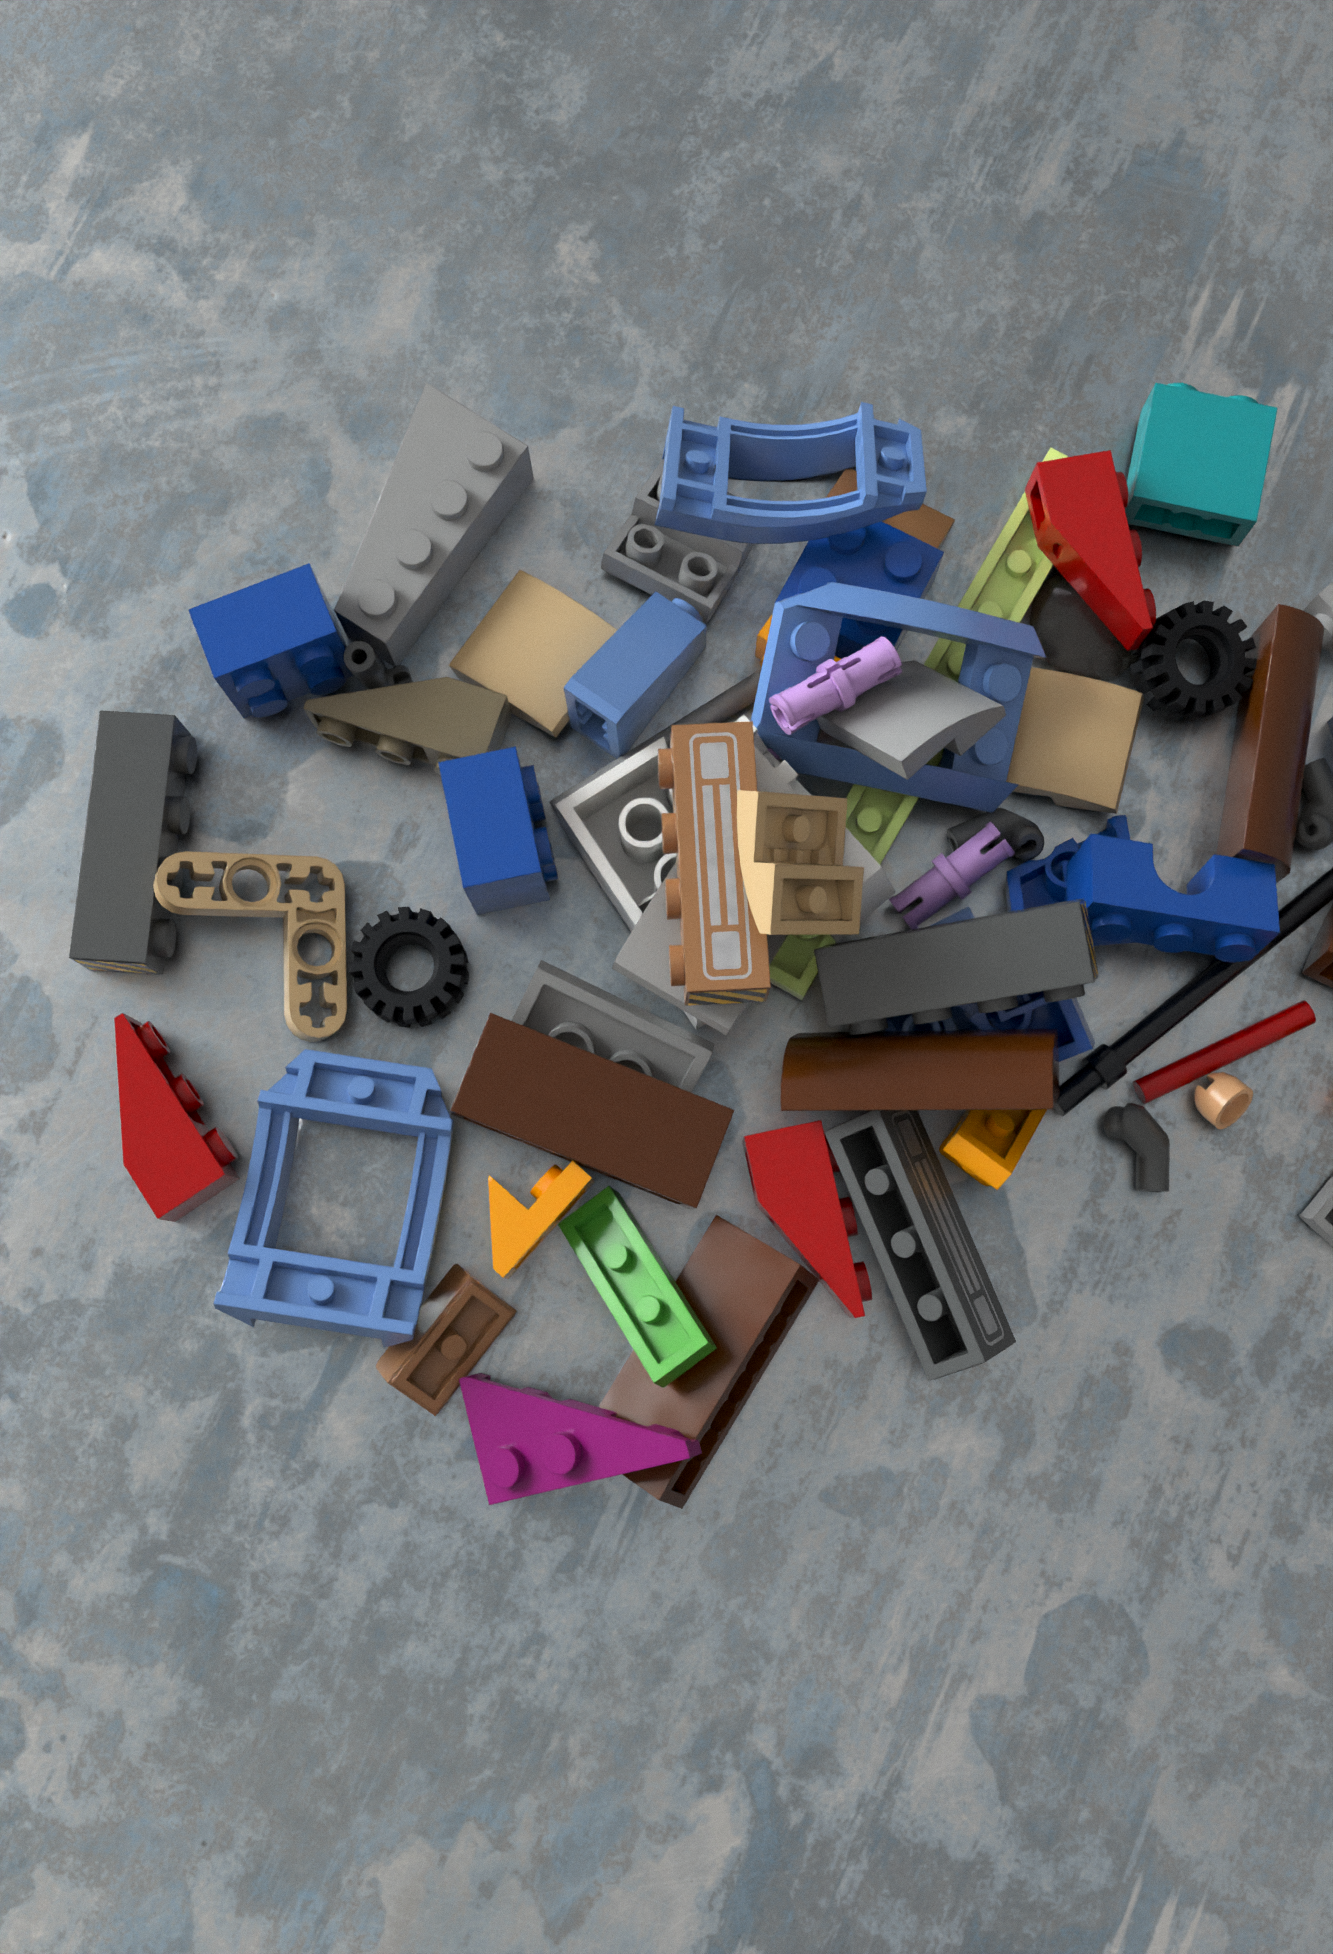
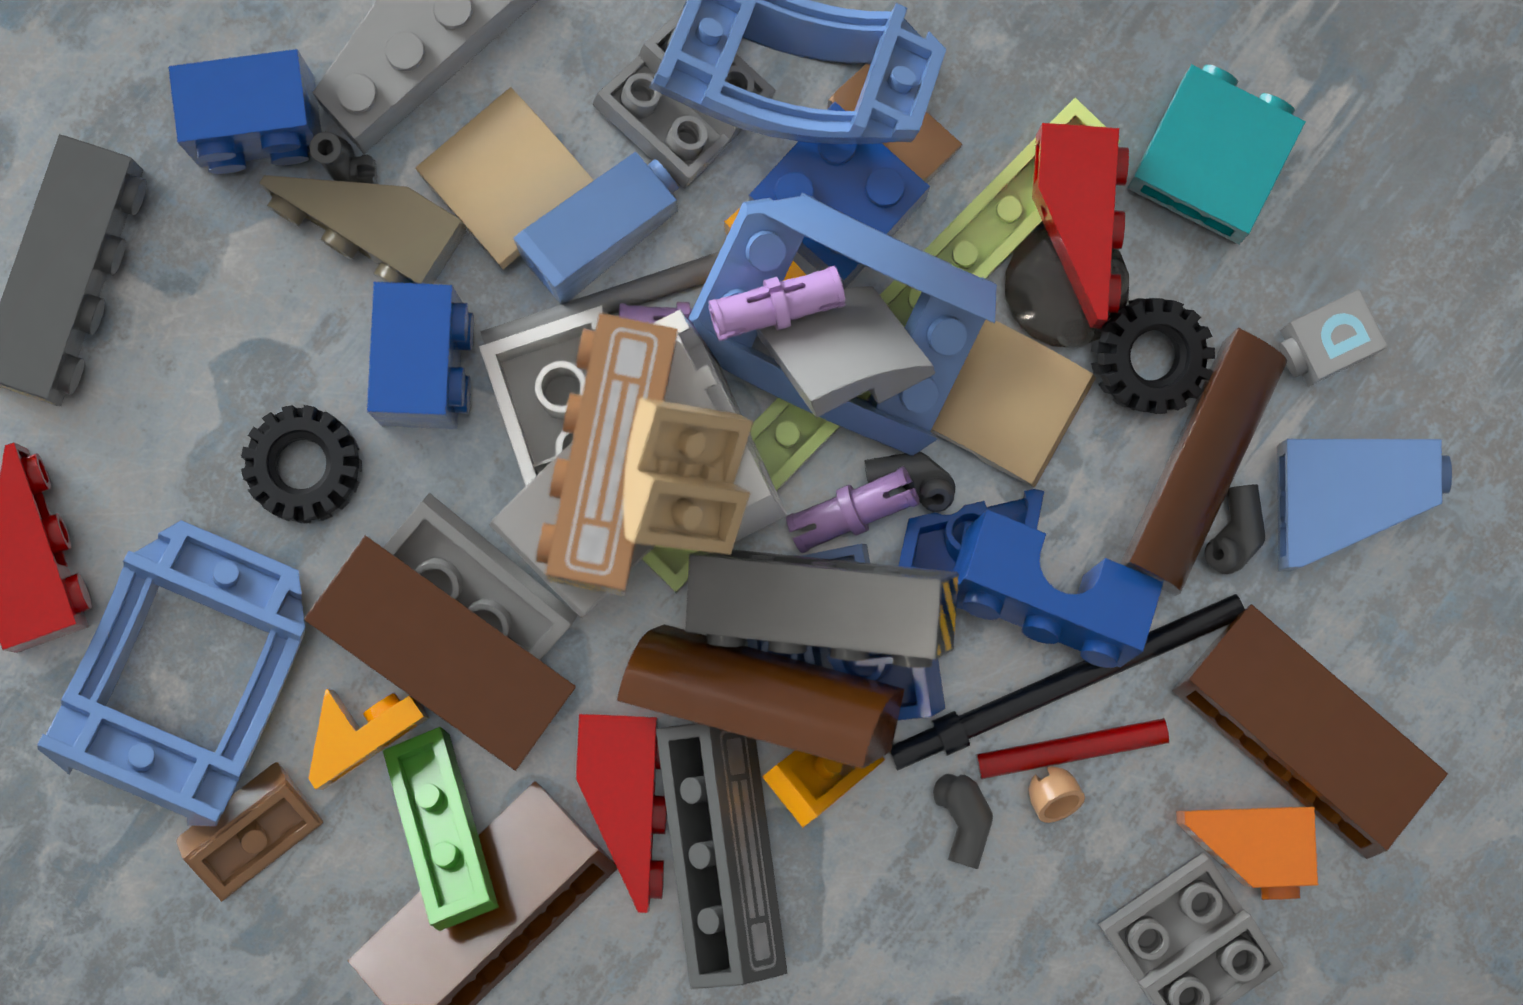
camera: 10 degrees right, 5 degrees up
tan beam [153,851,347,1042] -> none
magenta wing [459,1373,702,1505] -> none

